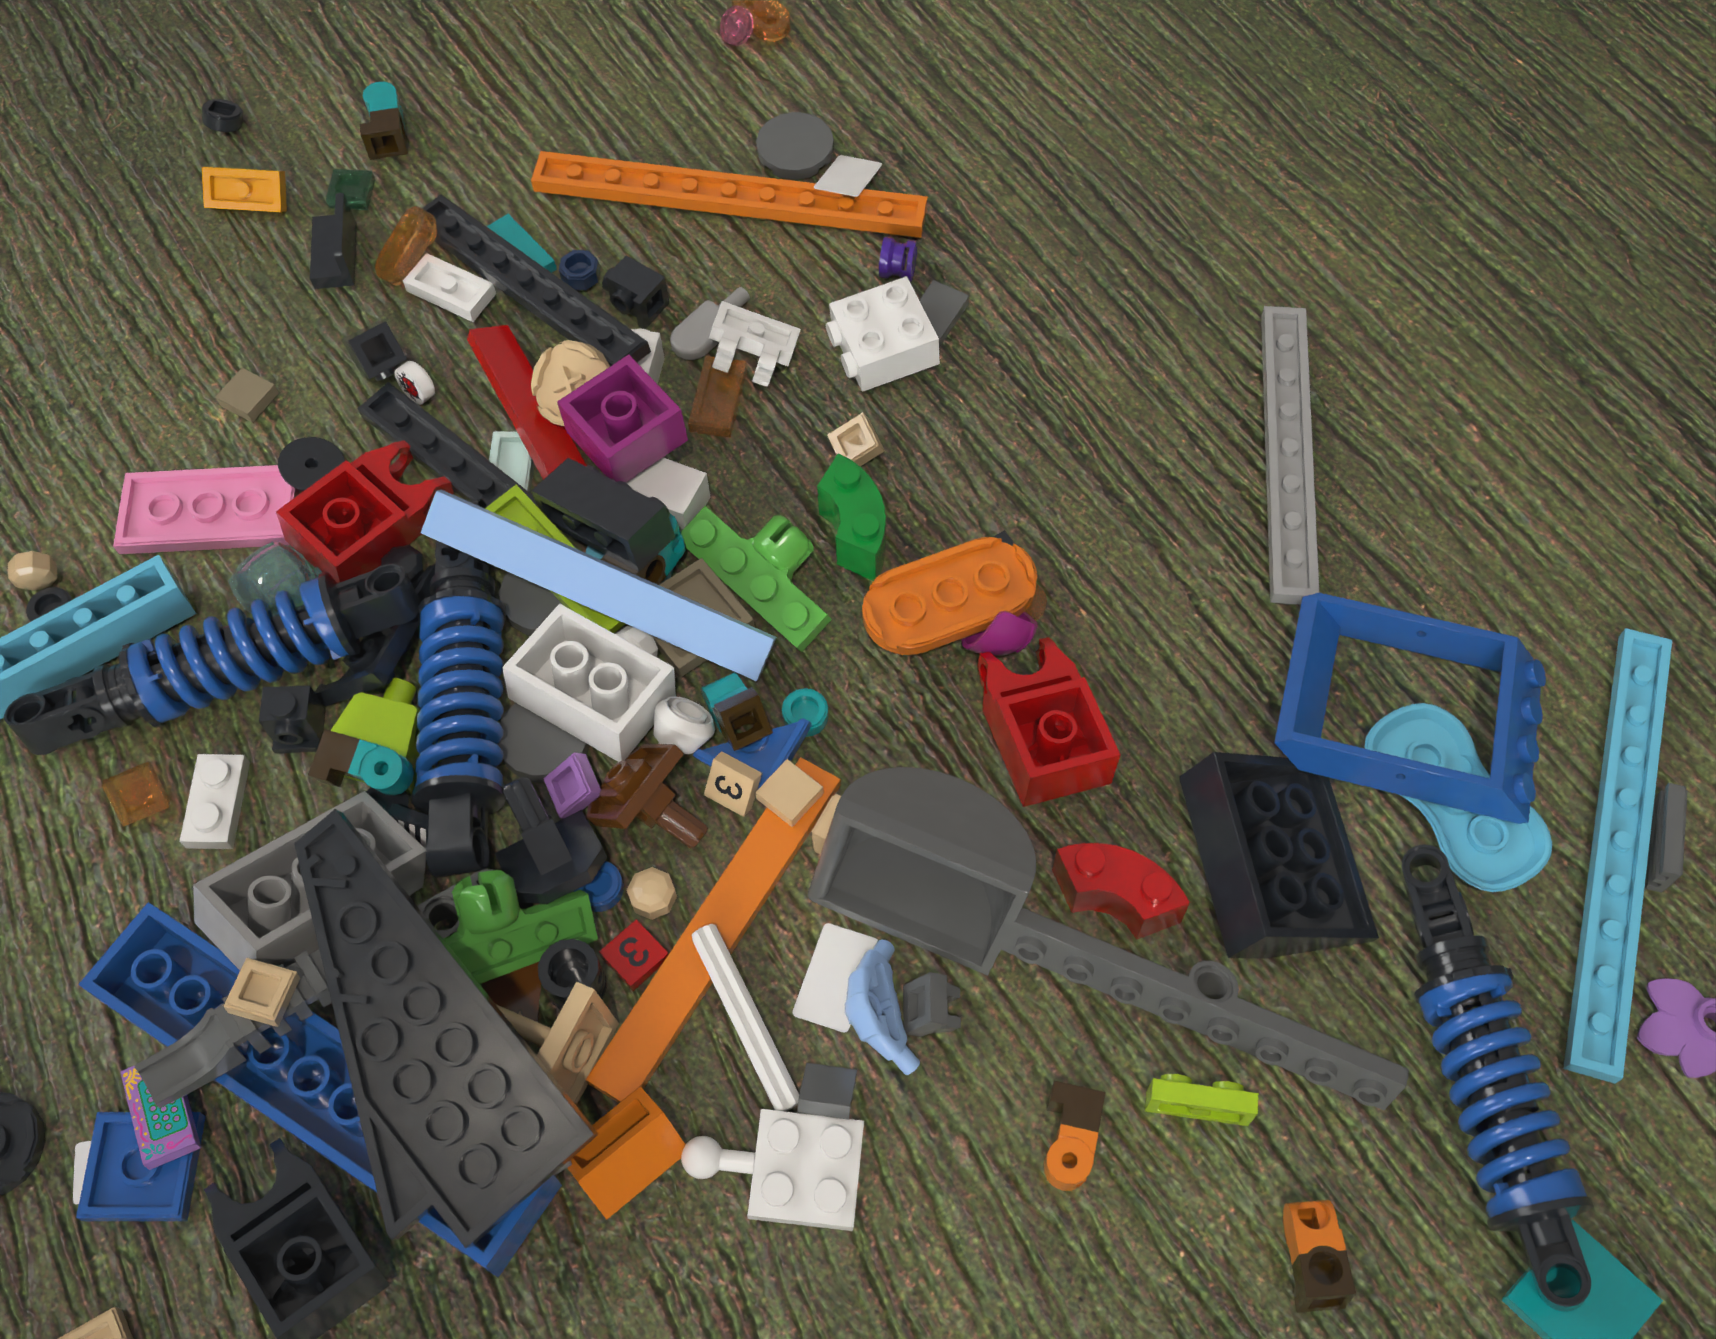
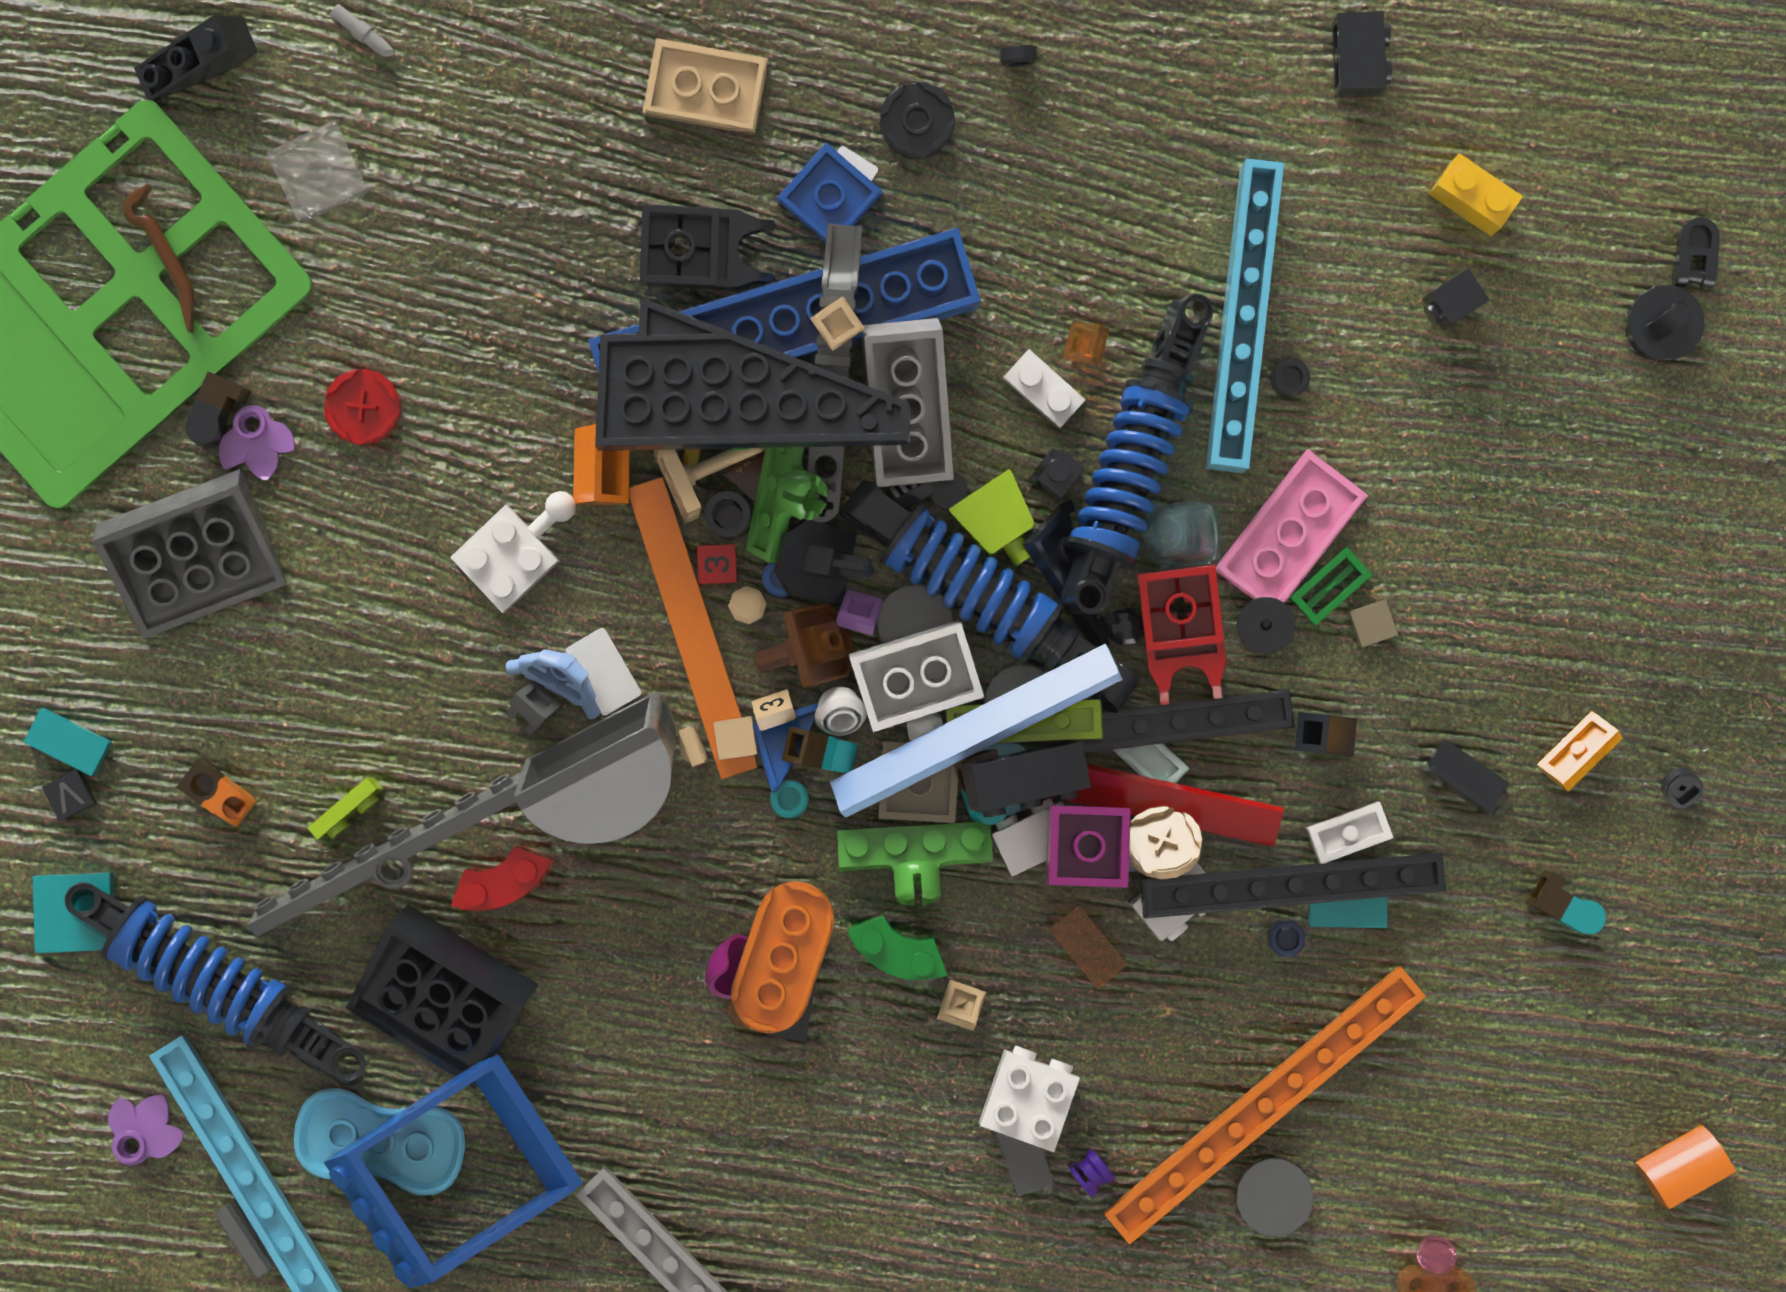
camera: 130 degrees right, 25 degrees up
tan tile [8,551,57,591] -> none
tile [120,1066,201,1170] -> none
leg [308,729,414,796] -> none
clear green tile [326,169,375,210] -> none
clear orange plate [375,206,437,285] -> none
white tile [394,361,435,405] -> none
black brick [602,255,669,329] -> none
light grey piece [670,287,750,360] -> none
white axle [692,924,799,1112] -> none
white plate [709,301,801,387] -> none
dark grey tile [798,1063,857,1120] -> none
white sticker [814,155,882,197] -> none
red brick [977,637,1121,807] -> none
leg [1044,1080,1106,1191] -> none
none -> green tile [1289,547,1372,627]

